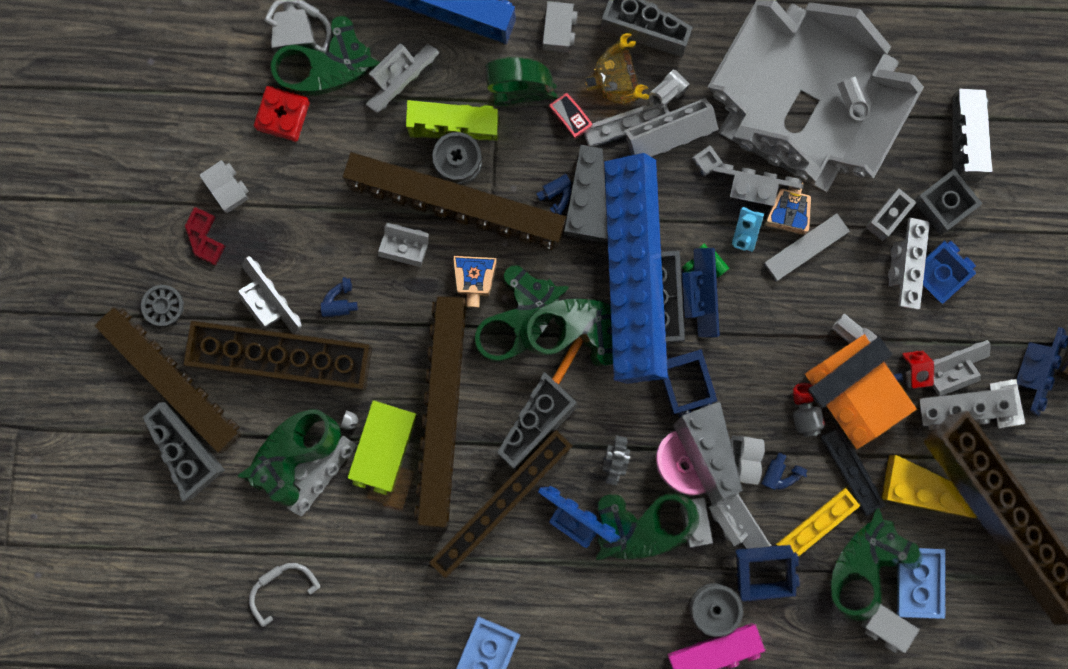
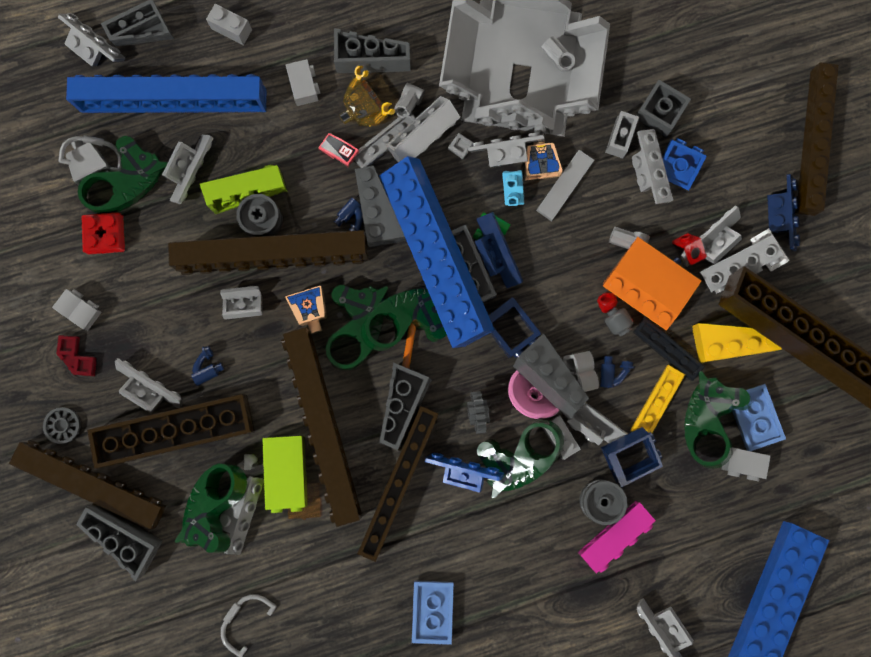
camera: 25 degrees left, 0 degrees up
dark green animal [485,57,558,106] -> none
black tile [807,337,893,408] -> none
wedge [952,89,992,182] -> none

